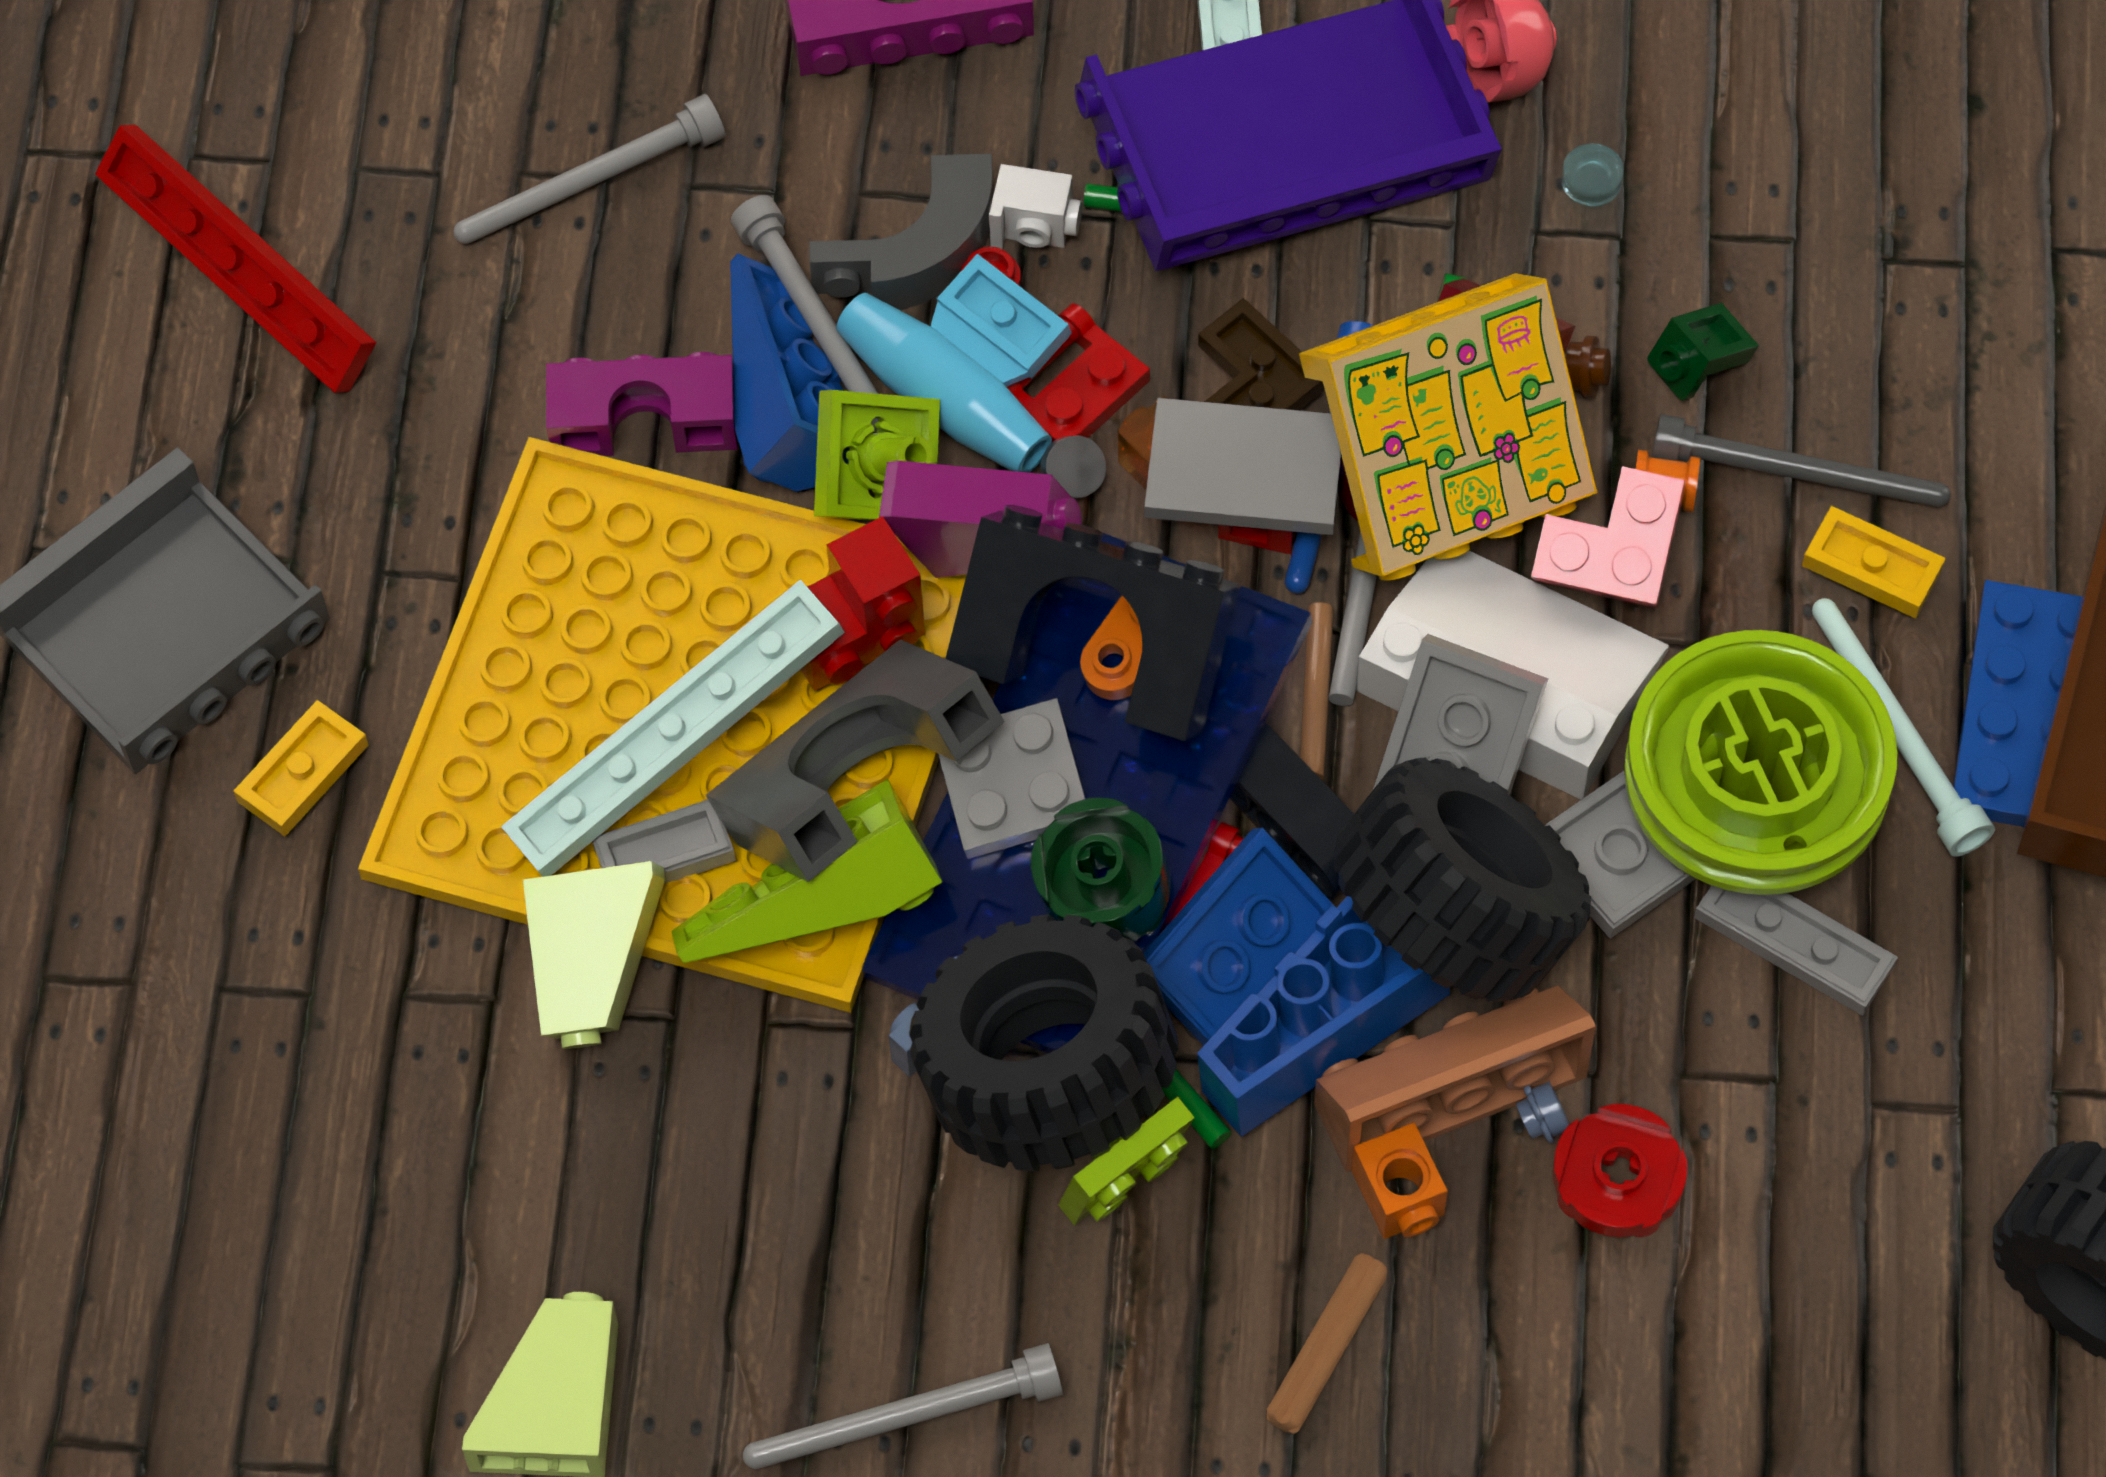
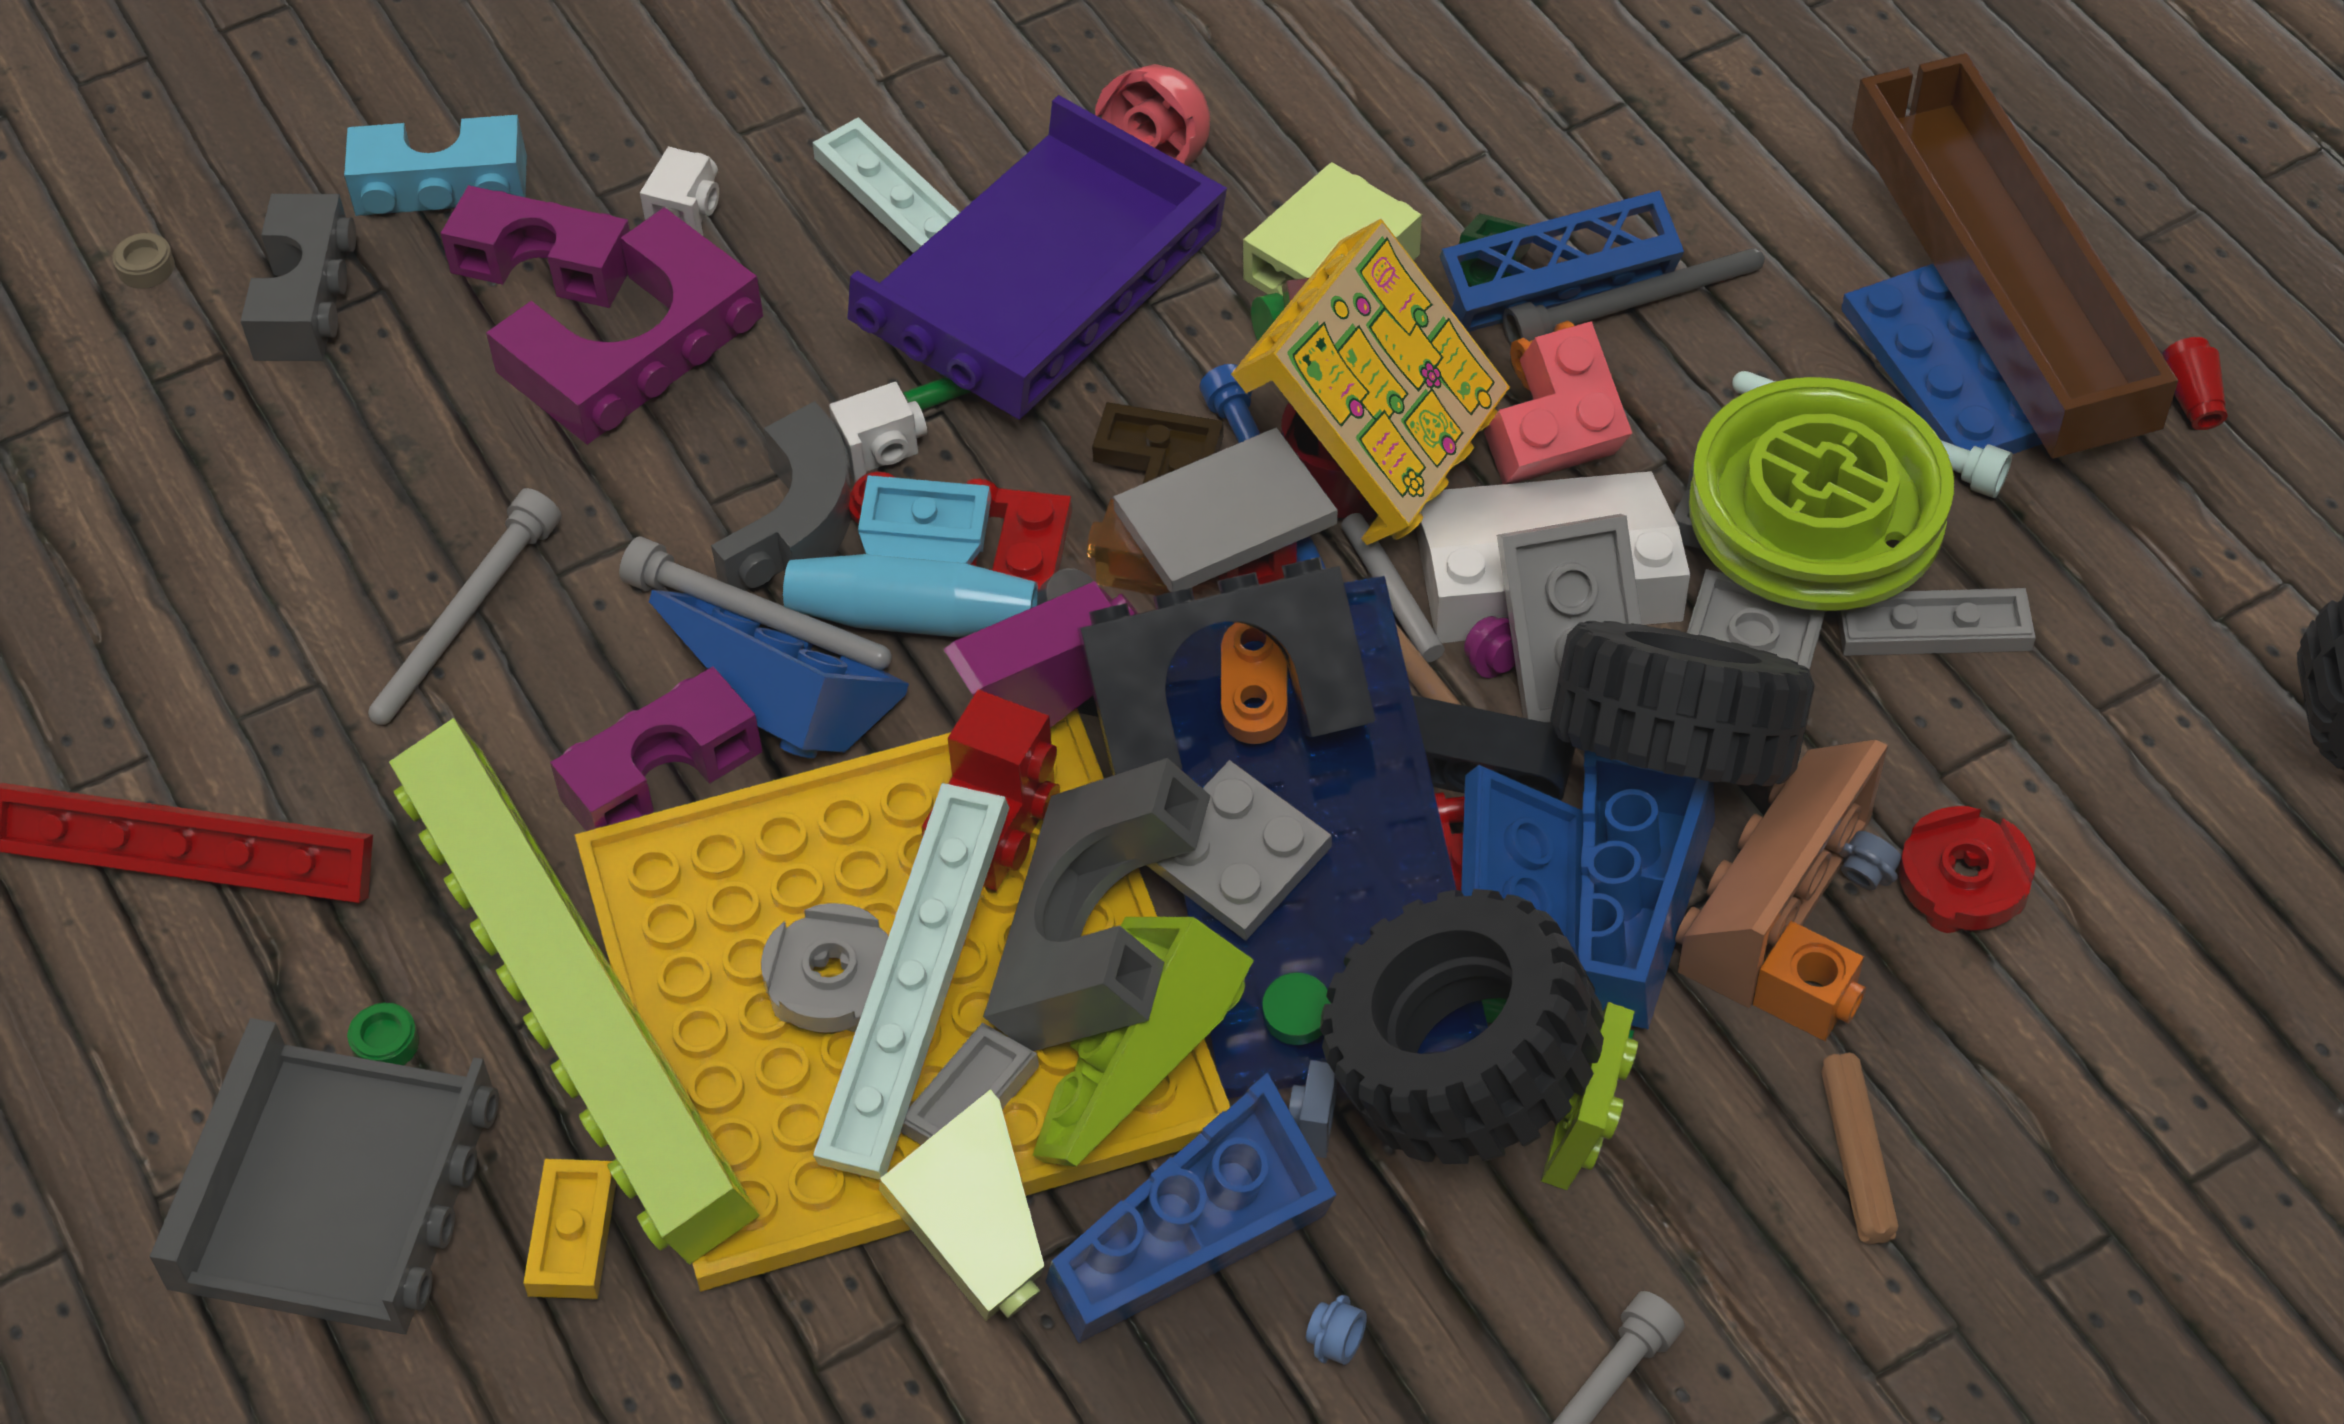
camera: 35 degrees left, 10 degrees down
lime plate [814,390,940,521] -> none
dark green brick [1031,798,1171,941] -> none
clear light blue tile [1562,143,1624,206] -> none
yellow plate [1802,506,1946,619] -> none
none -> green tile [347,1003,419,1066]
none -> lime brick [389,718,760,1265]
none -> light grey plate [761,903,889,1032]
none -> blue wedge [1045,1072,1337,1343]
none -> yellowish green brick [1243,162,1422,296]
none -> green tile [1263,972,1330,1045]
none -> medium blue plate [1306,1295,1367,1365]
none -> blue fence [1439,190,1684,332]
none -> magenta plate [1464,616,1515,678]

